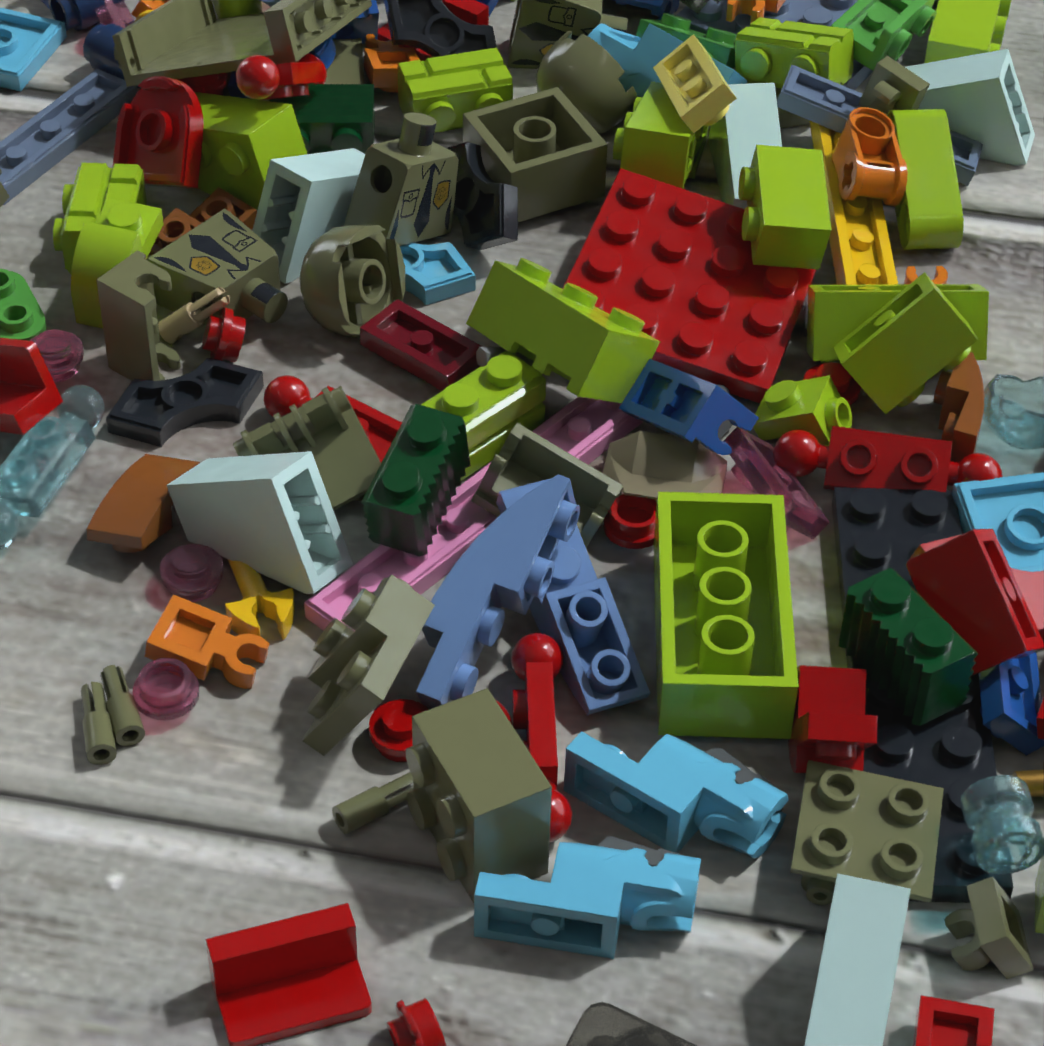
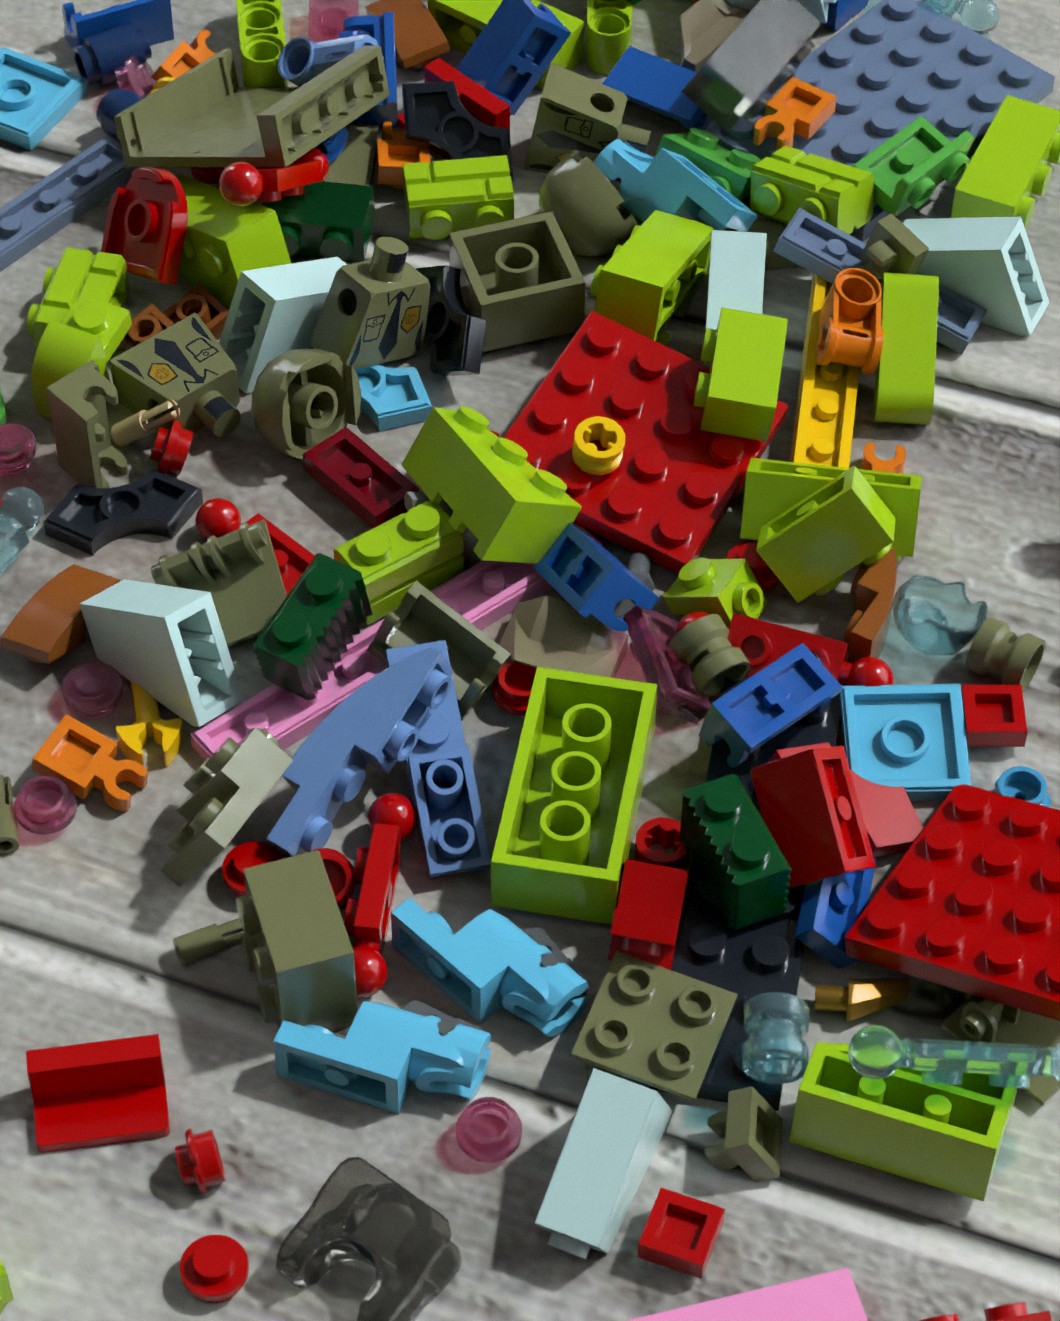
camera: 10 degrees right, 5 degrees up
light yellow plate [653,34,737,133] -> none
none -> clear pink plate [456,1097,522,1163]
none -> yellow bush [572,416,625,475]
none -> red bush [635,817,690,870]
none -> olive wheel [669,614,751,697]
none -> blue hinge [699,643,842,767]

